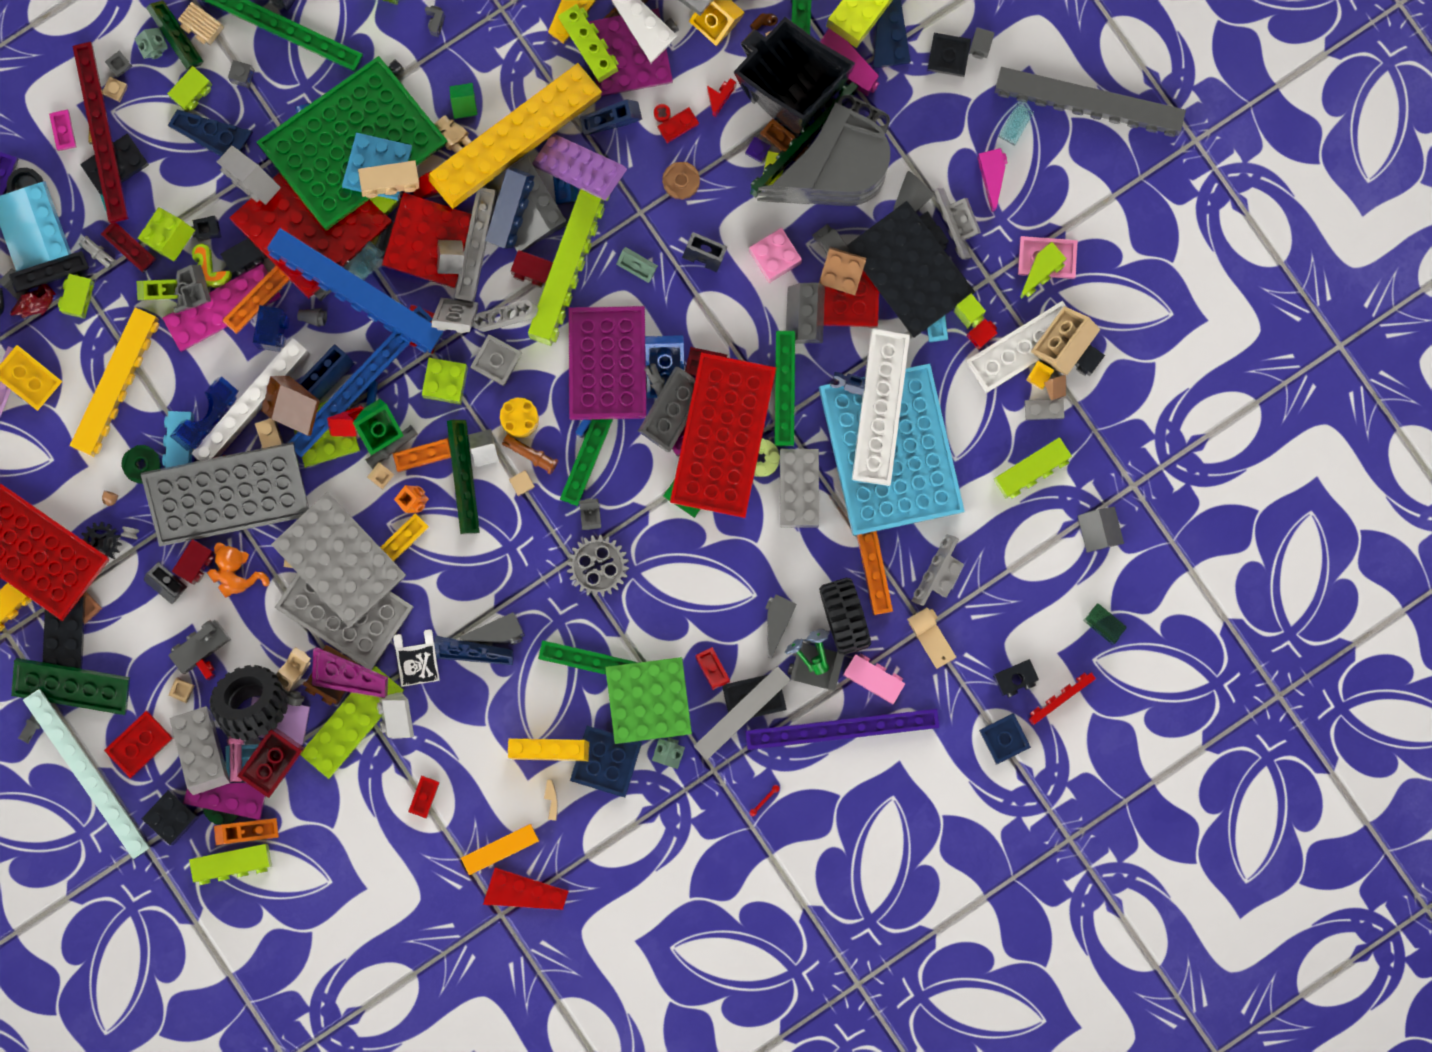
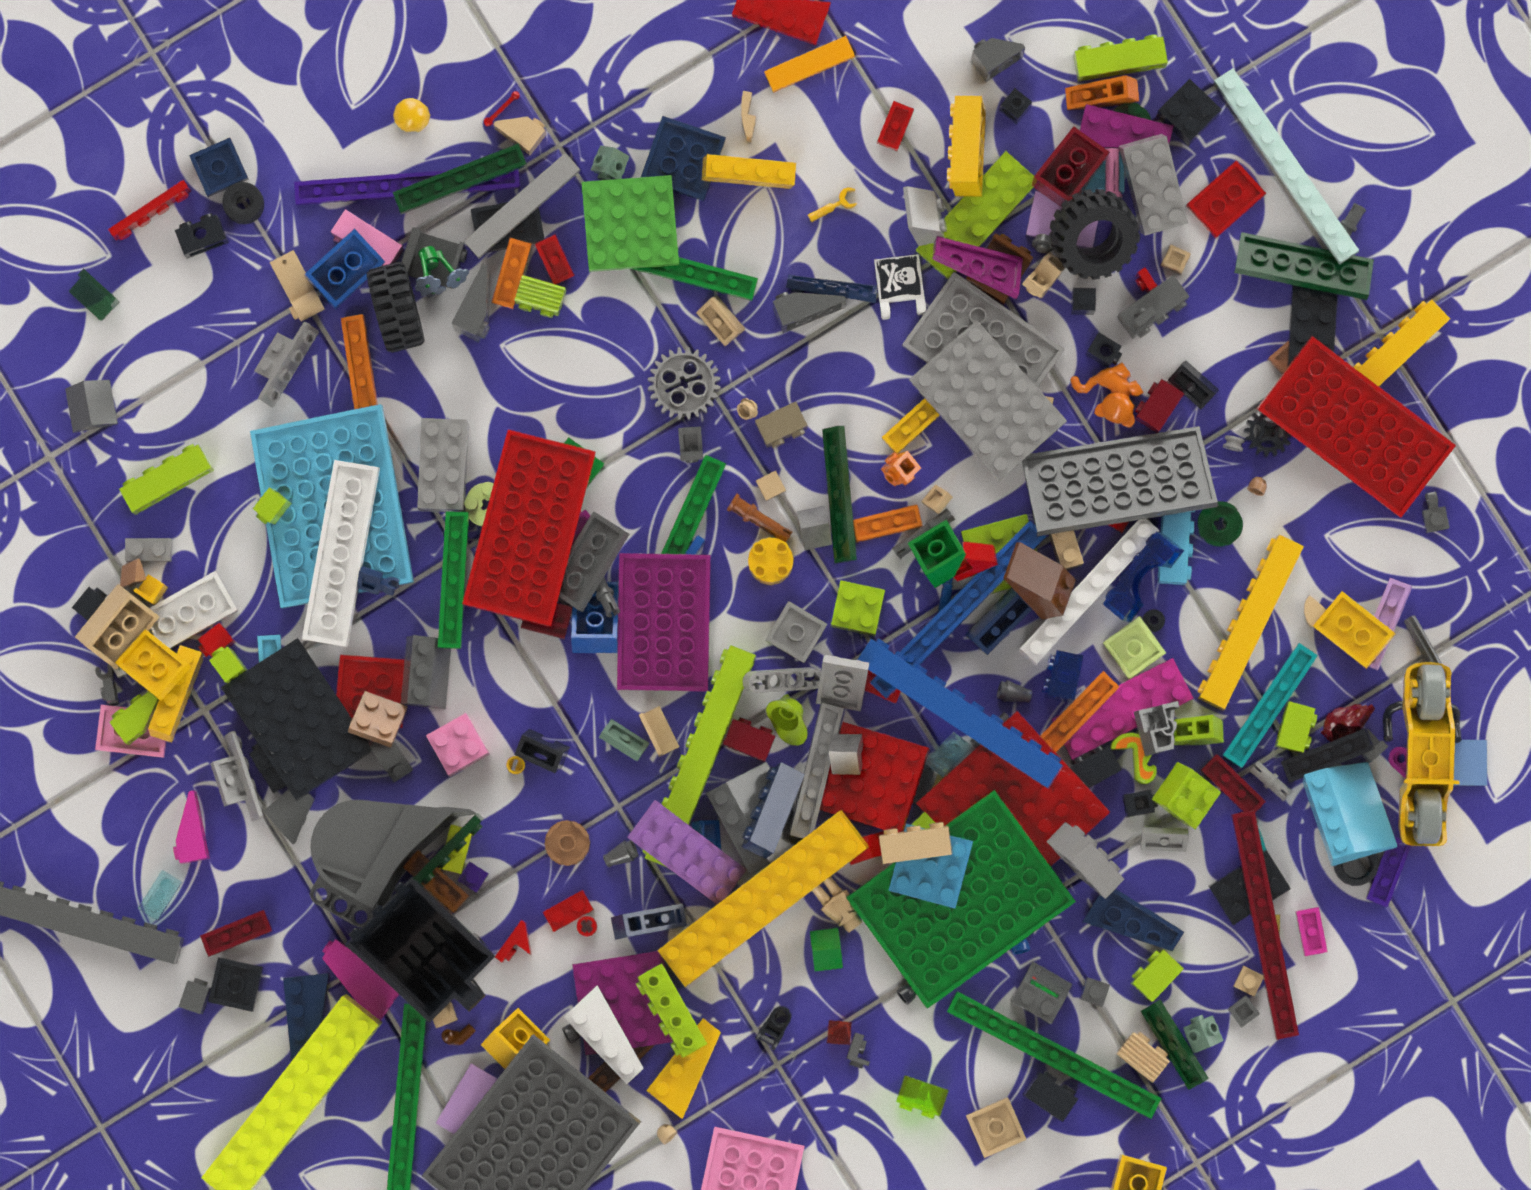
camera: 175 degrees left, 0 degrees up
none -> dark grey plate [95,664,120,706]
none -> yellow plate [115,629,191,701]
none -> yellow brick [148,645,203,743]
none -> dark red plate [200,910,273,957]
none -> black tyre [222,182,264,224]
none -> lime brick [252,487,292,525]
none -> blue slope [305,228,385,310]
none -> dark green plate [392,143,527,215]
none -> yellow hair [393,98,430,132]
none -> orange tile [491,238,531,309]
none -> tan slope [493,117,547,156]
none -> yellow hinge [506,756,525,774]
none -> lime brick [515,275,566,318]
none -> dark grey cone [603,840,639,868]
none -> tan panel [639,706,679,757]
none -> tan slope [696,296,745,346]
none -> tan plate [737,398,758,420]
none -> dark tan brick [755,401,808,448]
none -> black piece [755,1006,792,1051]
none -> lime piece [766,694,808,746]
none -> yellow piece [808,187,857,223]
none -> clear red plate [827,1020,852,1045]
none -> yellow brick [947,96,986,197]
none -> dark grey slope [971,38,1025,82]
none -> black brick [999,88,1032,125]
none -> dark grey slope [1010,961,1072,1024]
none -> black brick [1071,288,1096,315]
none -> black brick [1086,332,1122,368]
none -> yellowish green tile [1103,616,1166,680]
none -> light grey plate [1140,827,1188,852]
none -> black plate [1142,609,1165,632]
none -> teal plate [1222,643,1318,768]
none -> tan tile [1304,595,1326,627]

